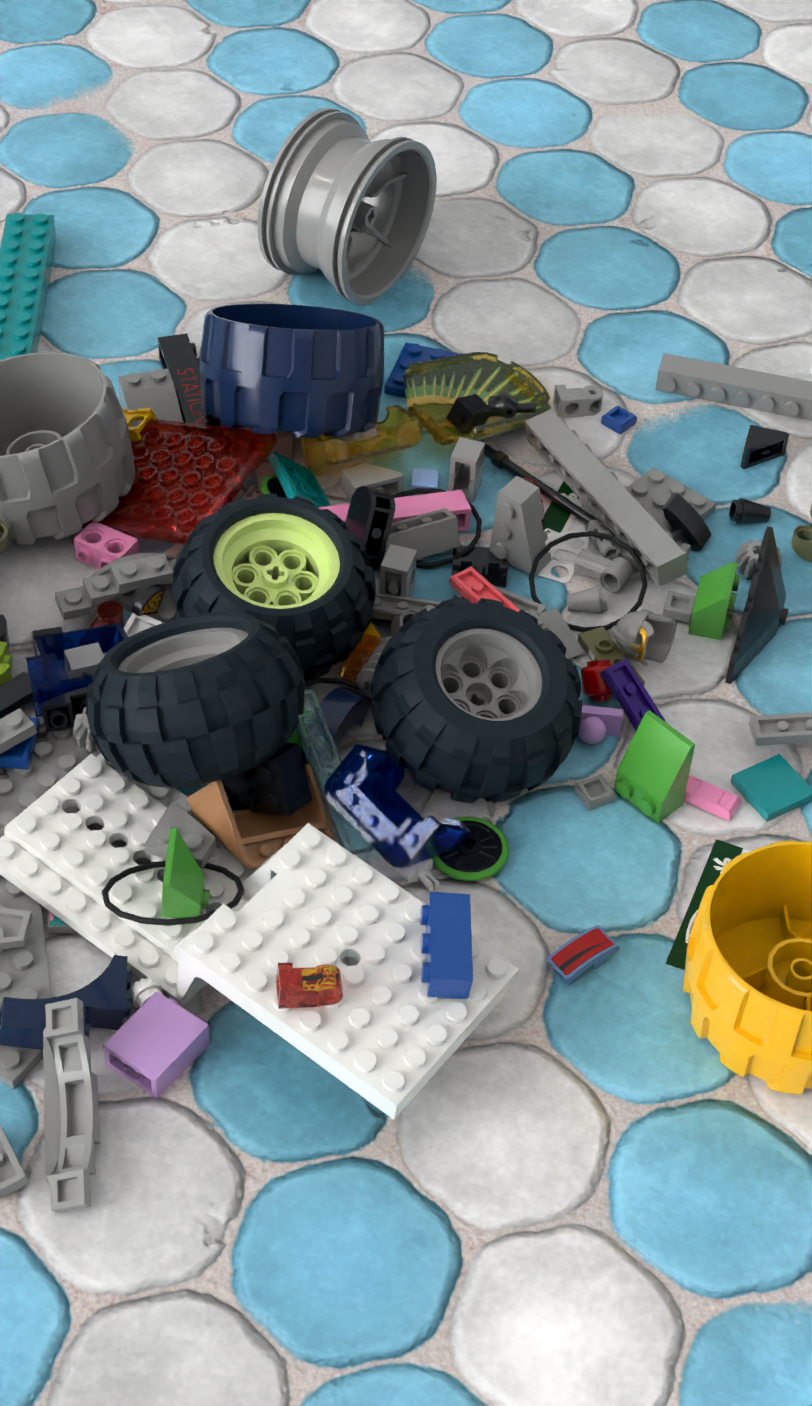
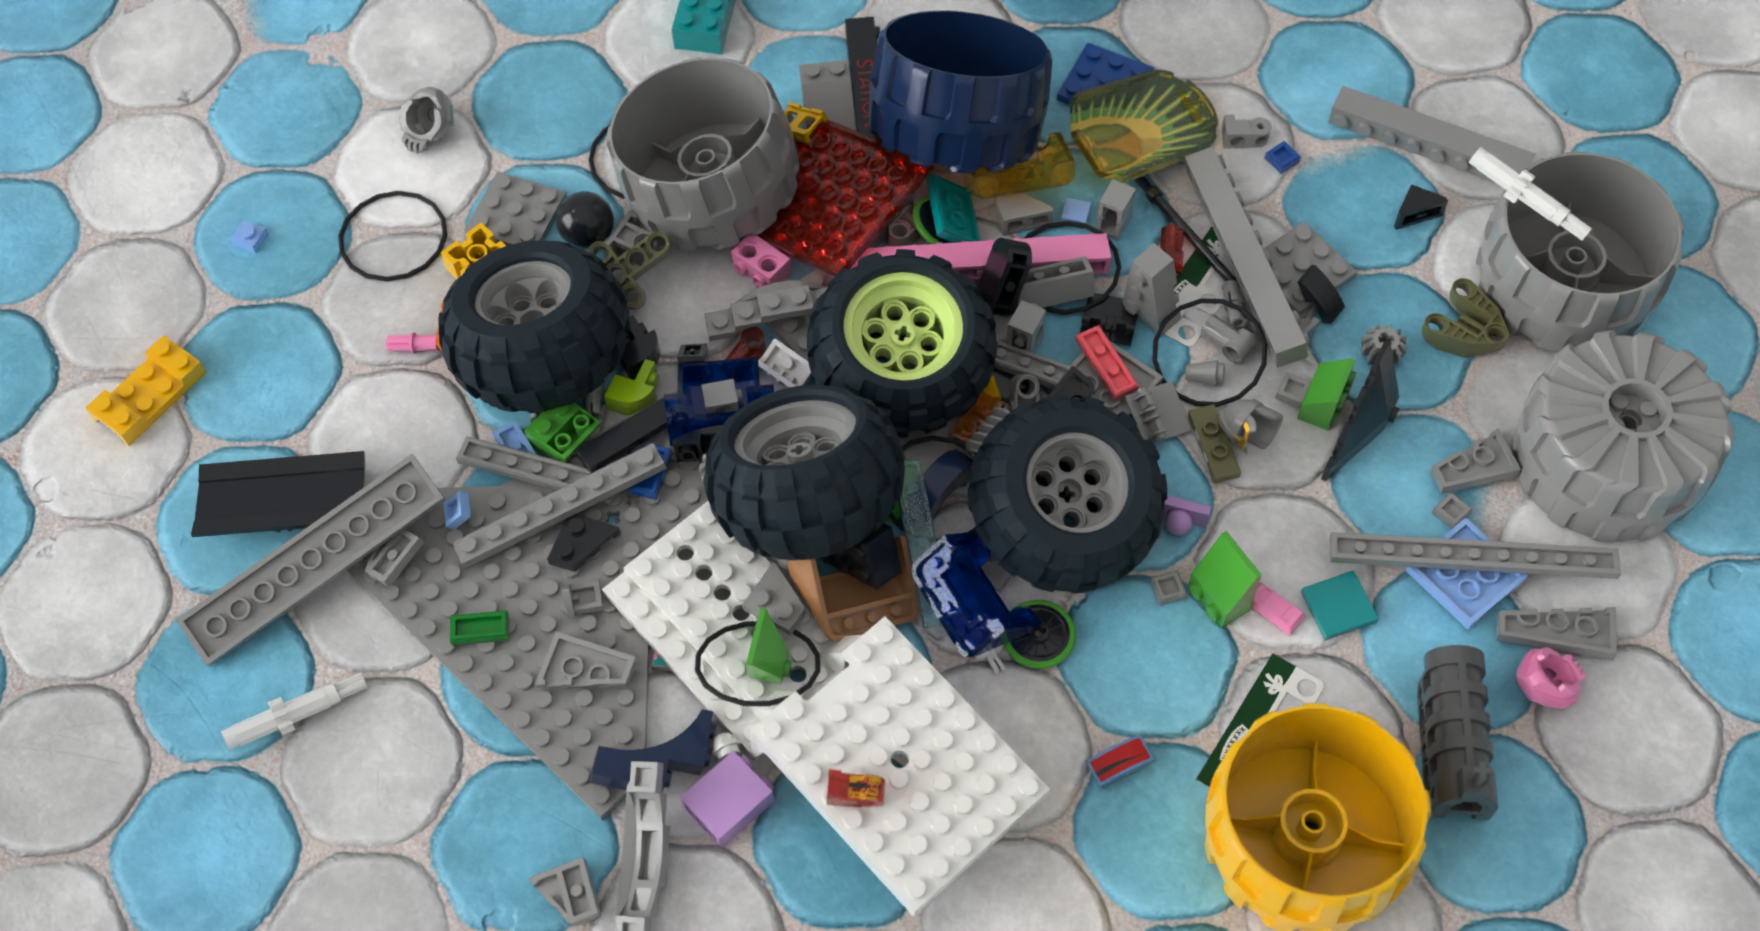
camera: 15 degrees right, 15 degrees up
tile [131,583,165,616] -> none
blue brick [420,892,473,999] -> none
black brick [446,394,493,435] -> none
black piece [488,393,536,418] -> none
red head [581,660,614,702] -> none
dark purple tile [600,658,666,731] -> none
black cone [729,498,771,524] -> none

